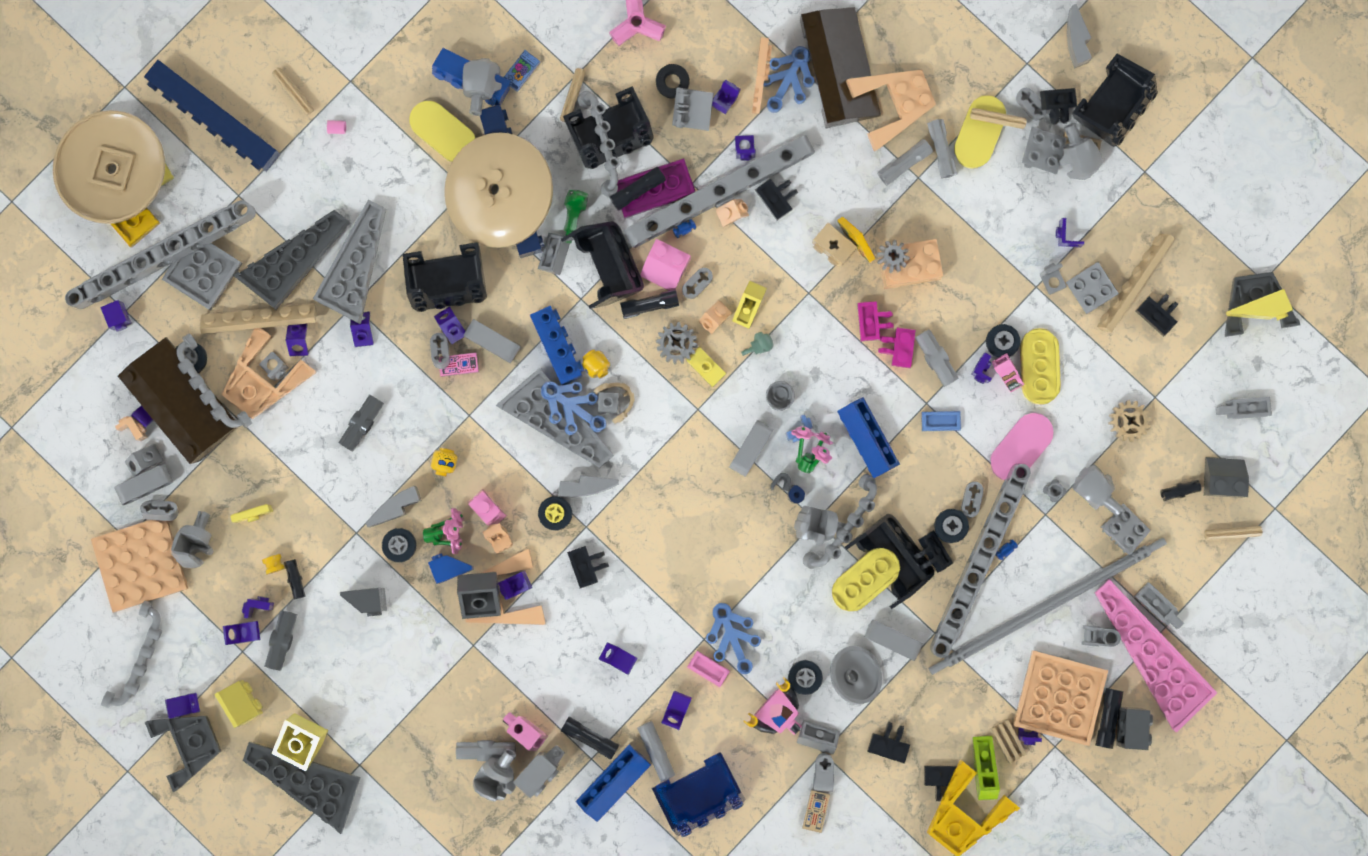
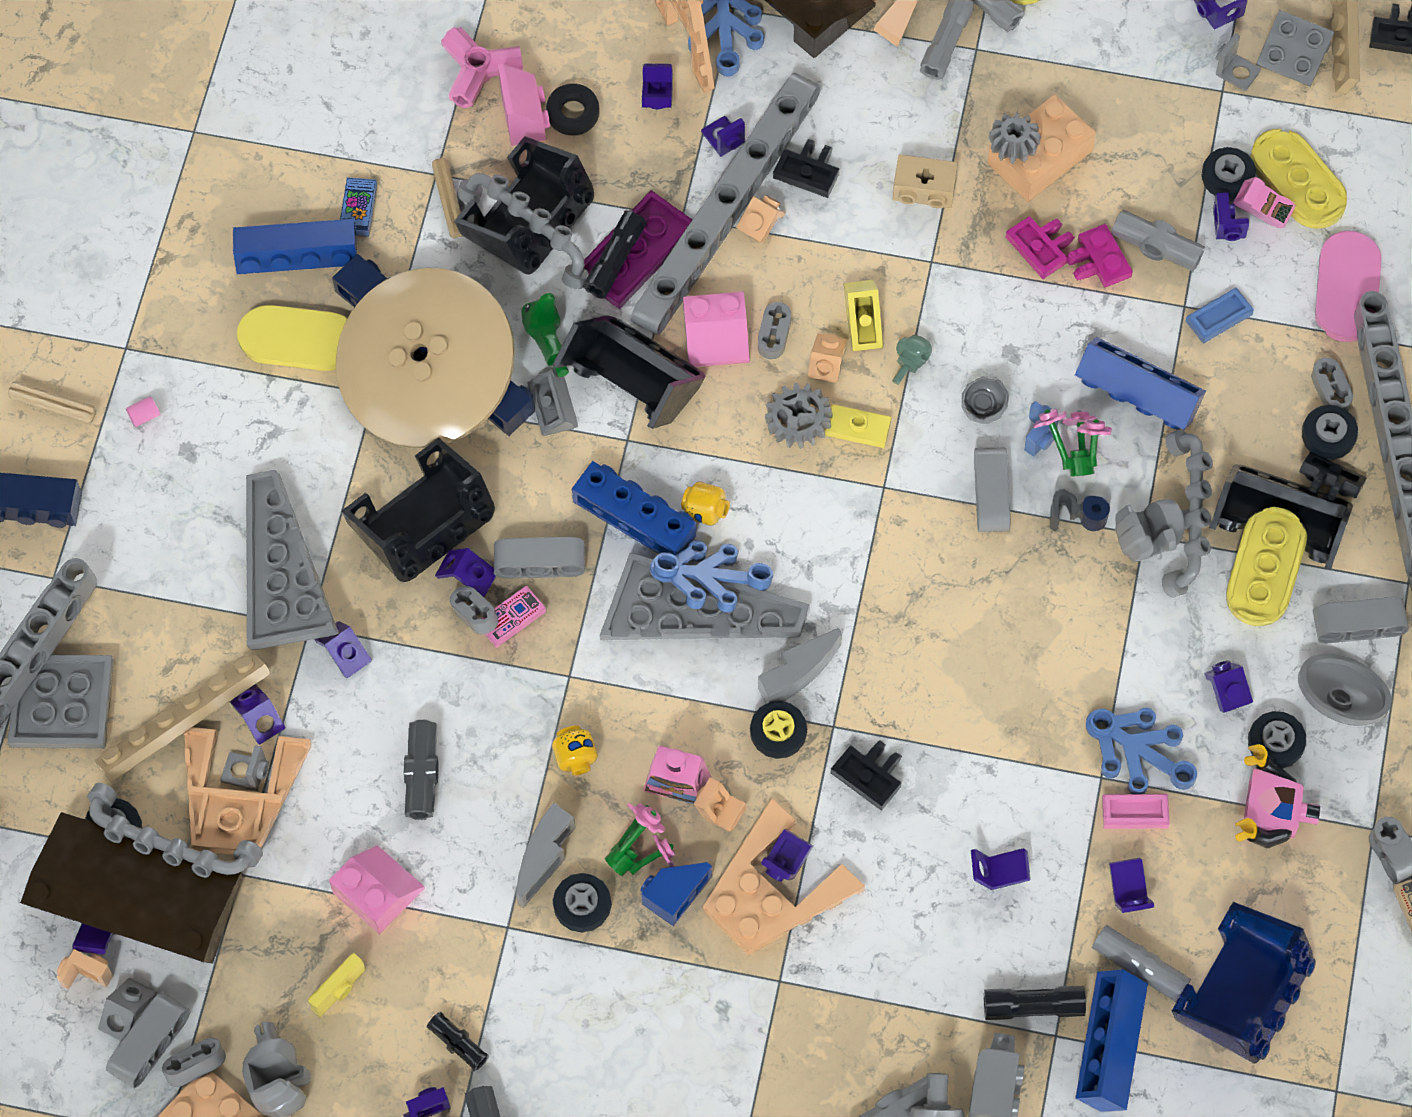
camera: 30 degrees left, 20 degrees down
dark grey wing [233,210,350,310] -> none
yellow wheel [262,554,285,575] -> none
dark grey slope [340,588,387,617] -> none
dark grey slope [457,572,501,619] -> none
light grey piece [463,58,502,116] -> none
bright pink torso [503,712,548,751] -> none
tan piece [594,383,635,424] -> none
light grey brick [598,392,619,414] -> none
black axle [620,289,679,319] -> none
light grey hinge [672,87,714,131] -> none
blue piece [673,219,696,238] -> none
light grey slope [797,720,840,754] -> none
yellow tile [837,217,875,263] -> none
none -> bright pink slope [329,845,425,935]
none -> bright pink slope [498,64,550,146]
none -> dark purple bracket [1204,660,1253,713]

